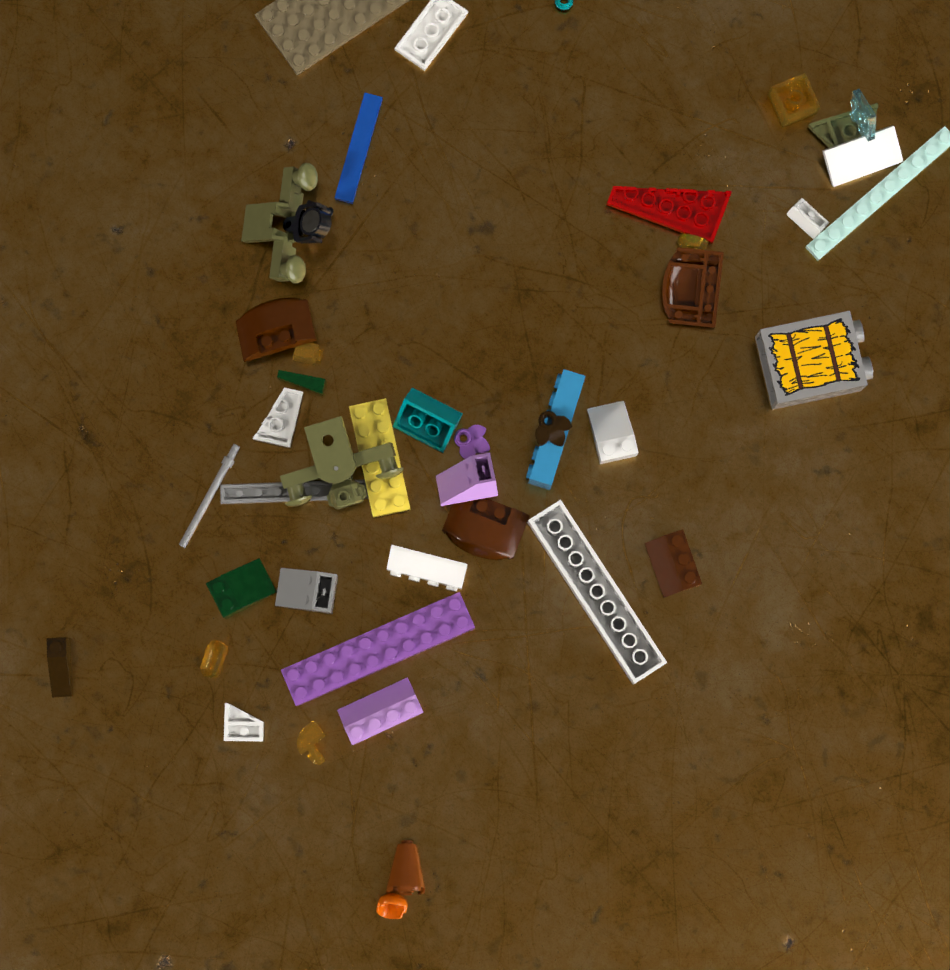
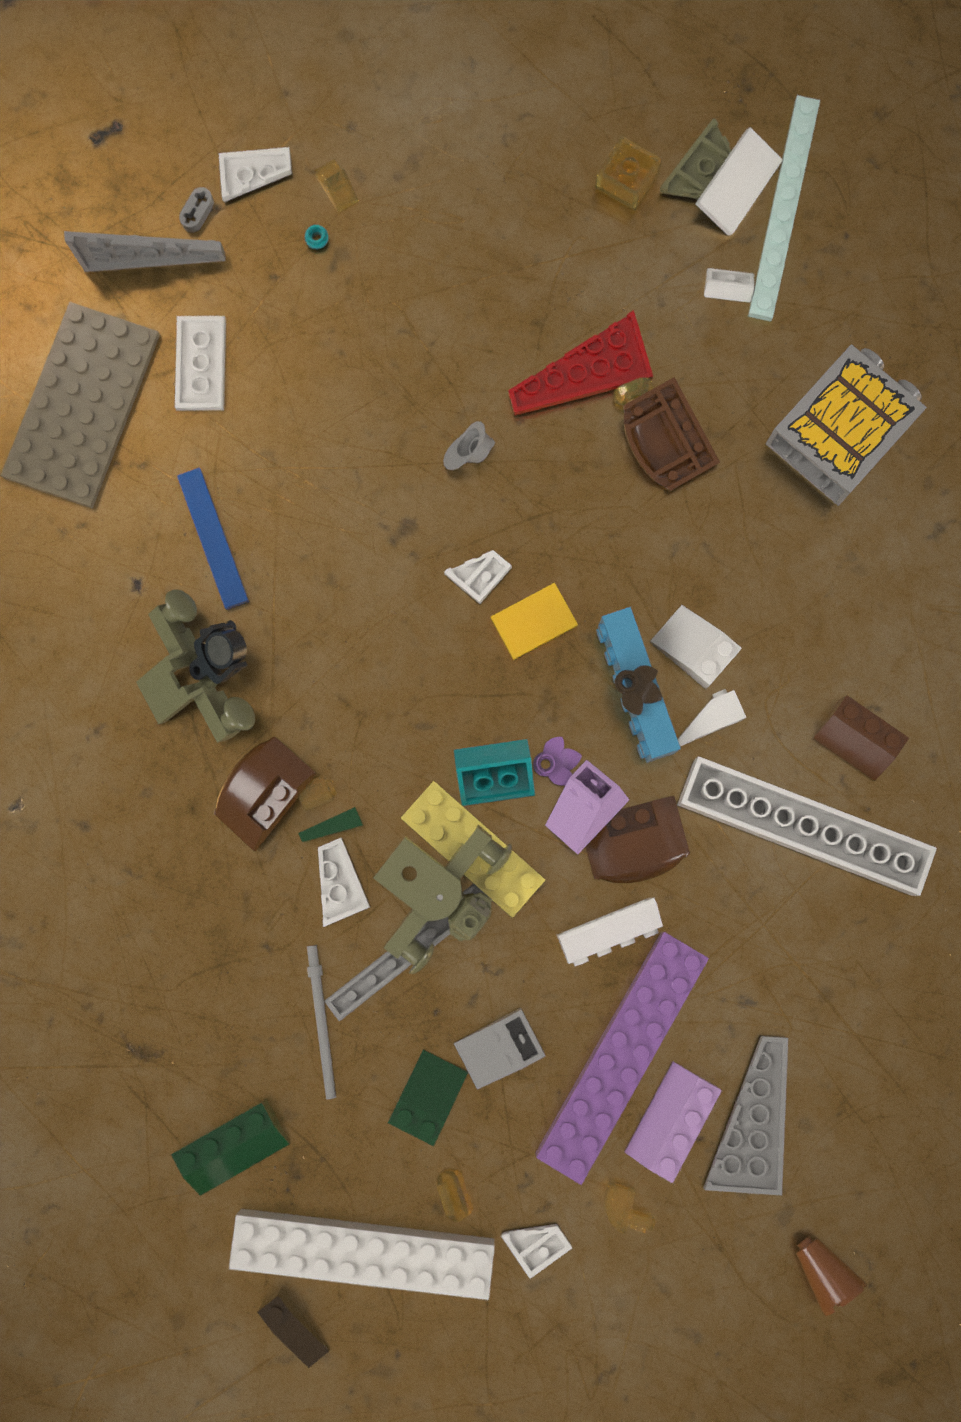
camera: 30 degrees left, 0 degrees up
orange hair [376,893,408,919] -> none
clear light blue plate [850,89,876,142] -> none
none -> dark green slope [171,1099,290,1196]
none -> white brick [229,1209,495,1300]
none -> light grey piece [443,421,495,470]
none -> white wing [444,550,512,604]
none -> yellow tile [490,583,578,660]
none -> white slope [678,689,746,746]
none -> light grey wing [703,1035,788,1196]

